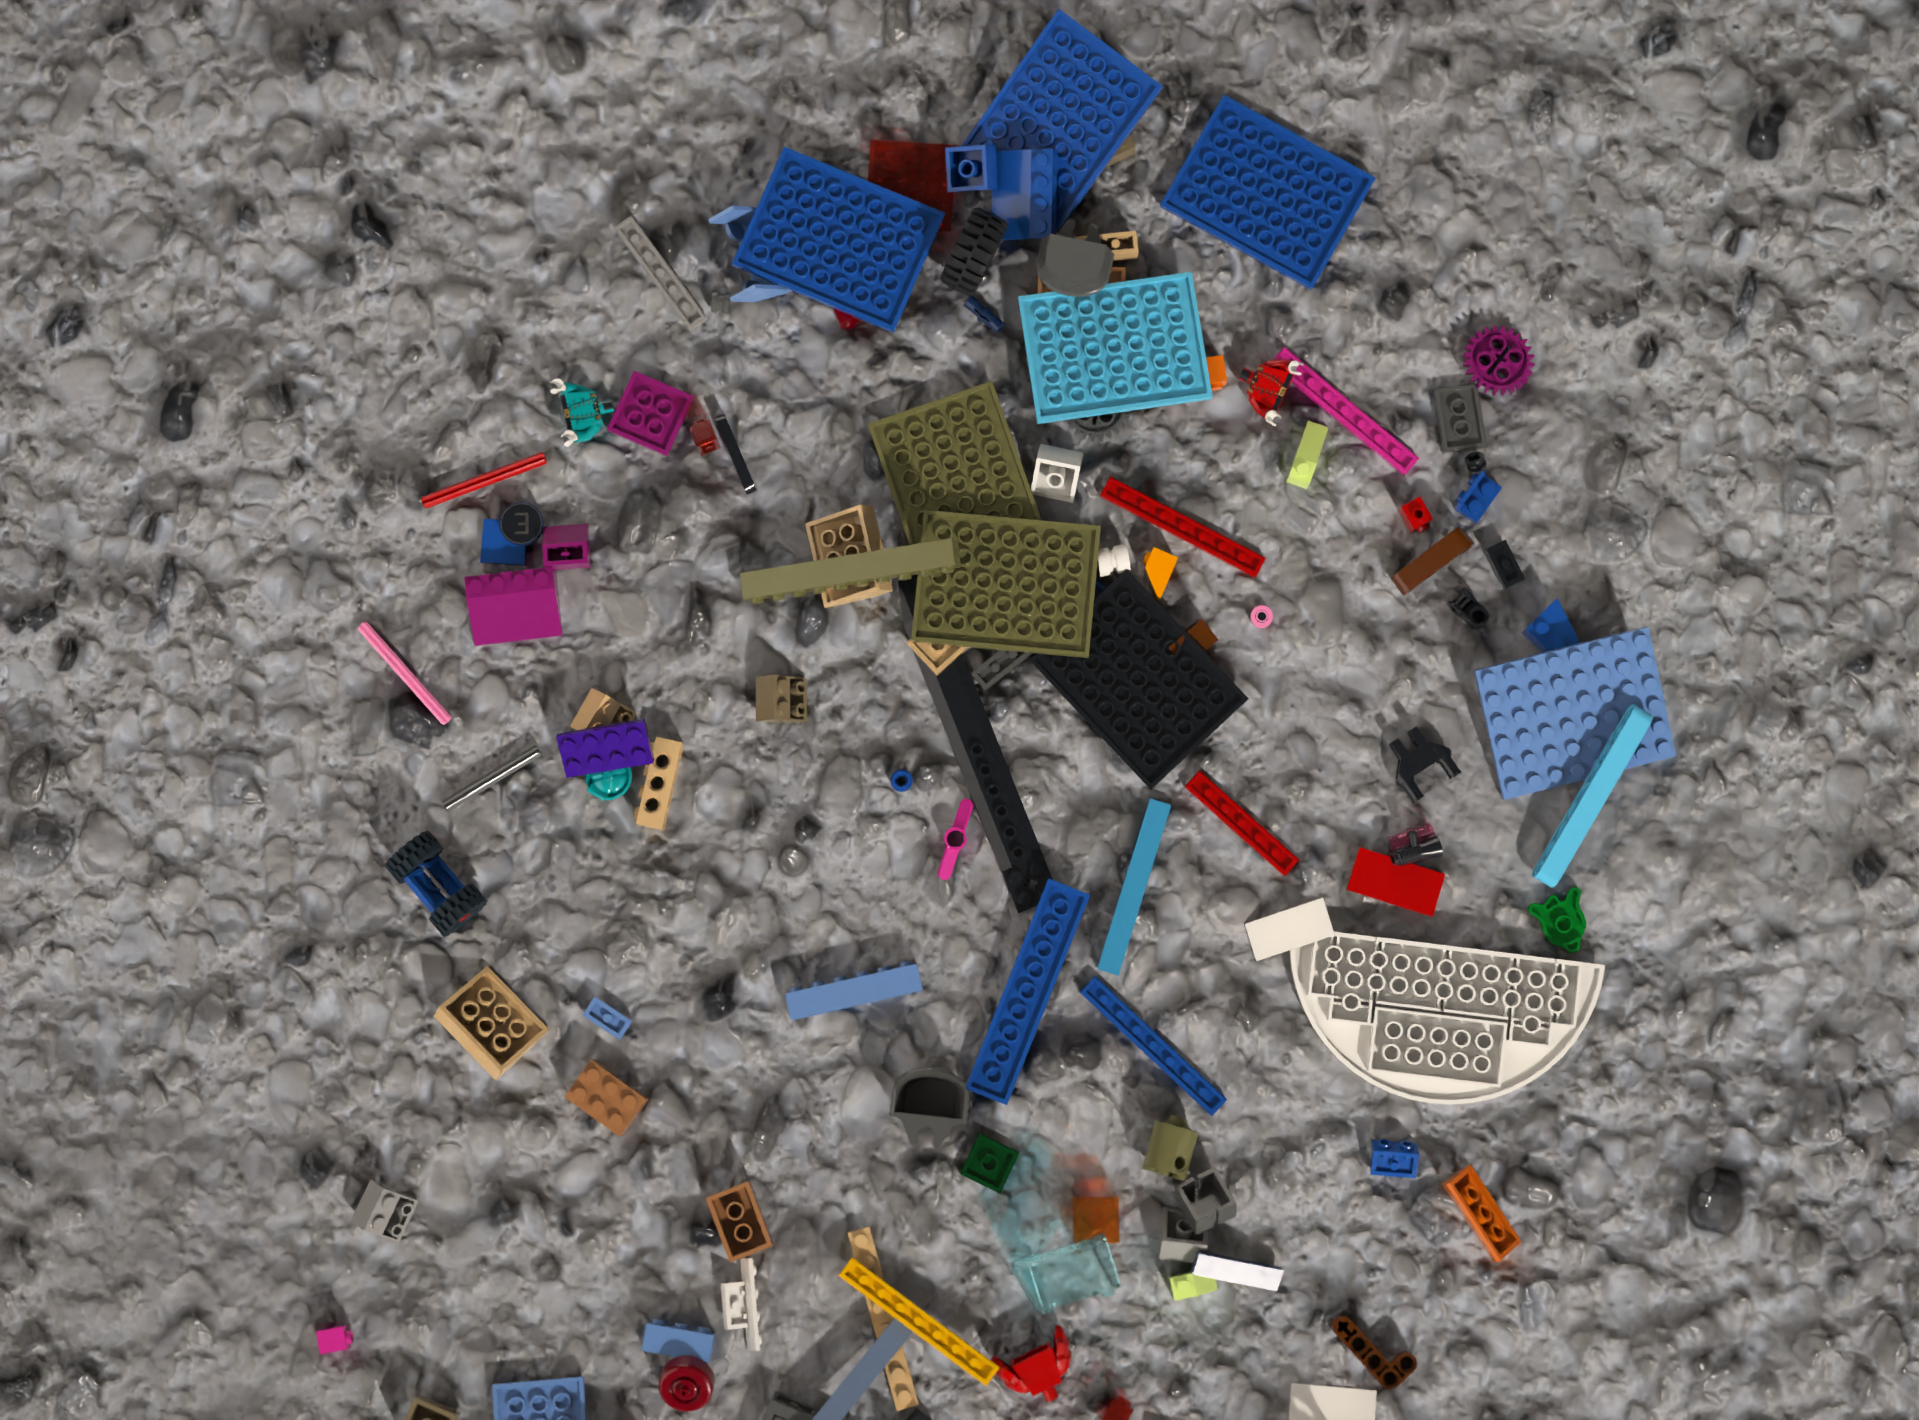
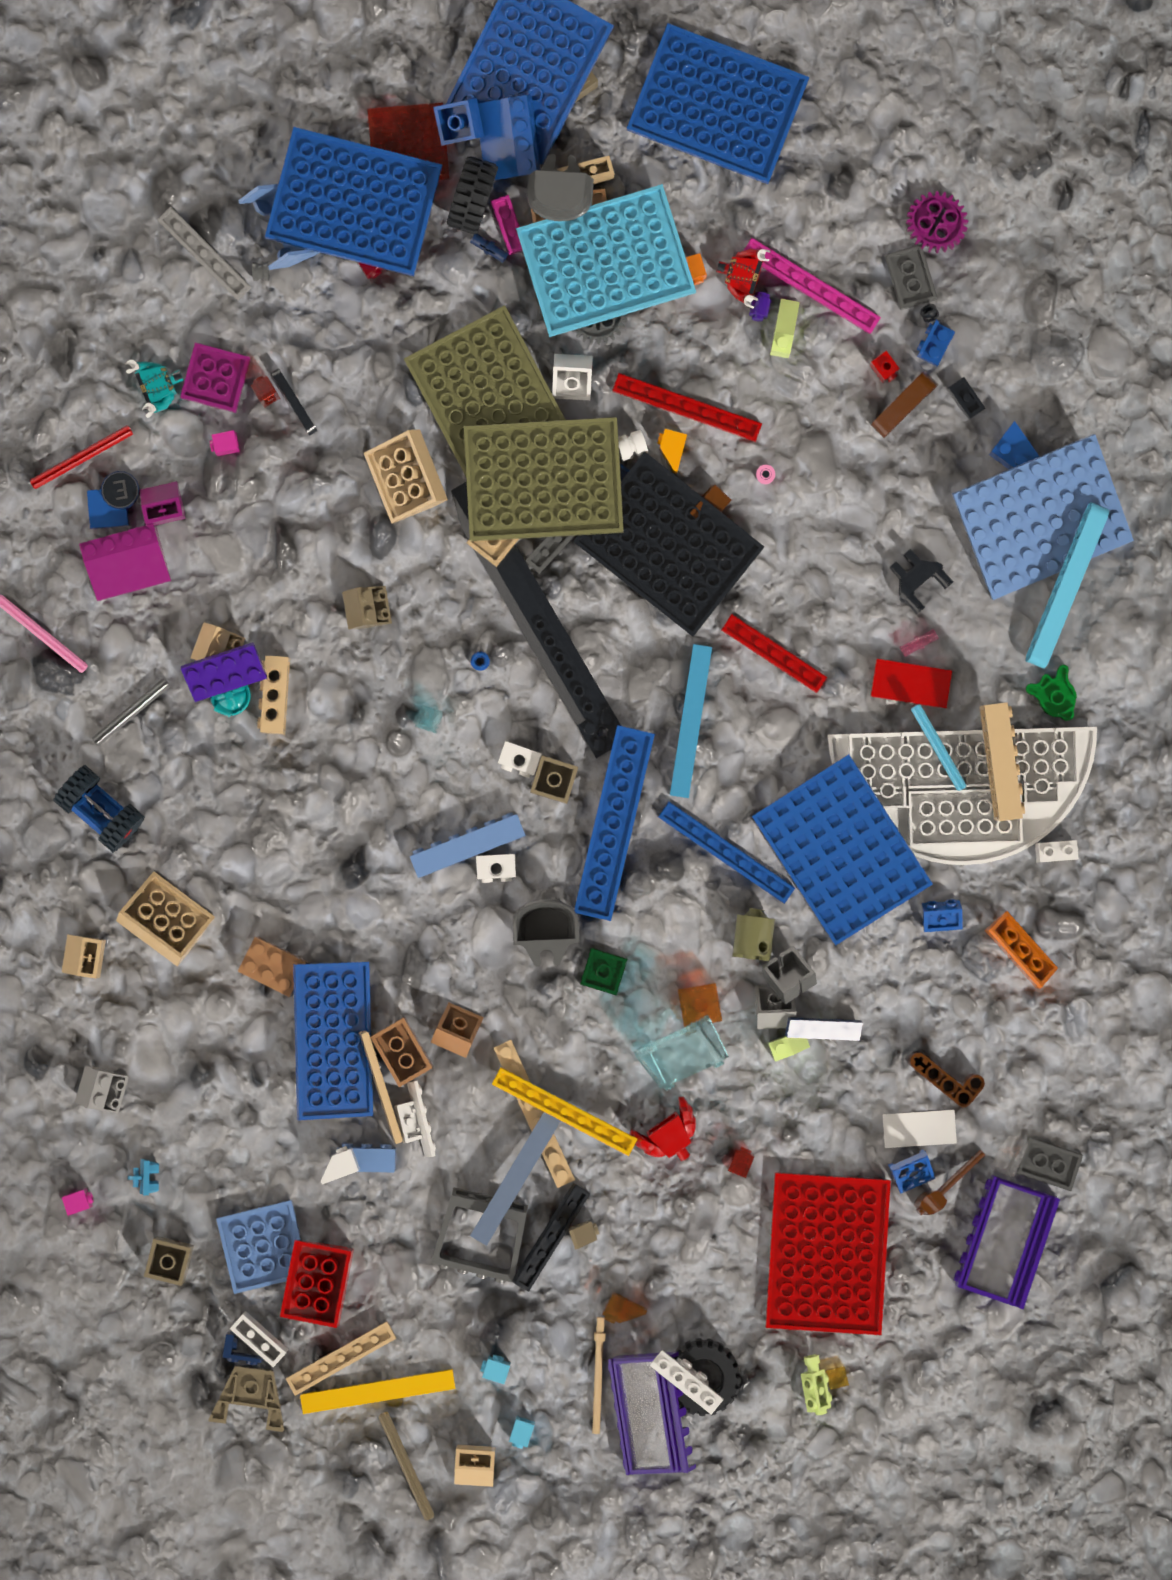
camera: 10 degrees left, 5 degrees up
medium blue plate [583,996,633,1040] -> none
dark red wheel [658,1355,715,1412] -> none
olive brick [740,538,961,604] -> none
dark pink piece [938,798,974,880] -> none
white sticker [1245,898,1335,961] -> none
black piece [1390,830,1443,866] -> none
black piece [1447,588,1489,630] -> none
none -> tan slope [62,934,106,979]
none -> dark azure hips [127,1159,159,1196]
none -> dark pink brick [209,430,240,456]
none -> blue plate [293,962,373,1120]
none -> white slope [321,1146,360,1184]
none -> tan tile [359,1030,403,1144]
none -> clear light blue piece [415,705,444,734]
none -> medium nougat slope [431,1002,484,1058]
none -> white brick [476,854,516,883]
none -> dark pink tile [491,195,523,255]
none -> white brick [498,741,542,778]
none -> dark tan brick [530,756,578,804]
none -> dark purple brick [749,292,771,322]
none -> blue plate [752,754,933,946]
none -> medium azure axle [911,704,966,791]
none -> tan brick [979,702,1025,821]
none -> white brick [1035,840,1079,863]

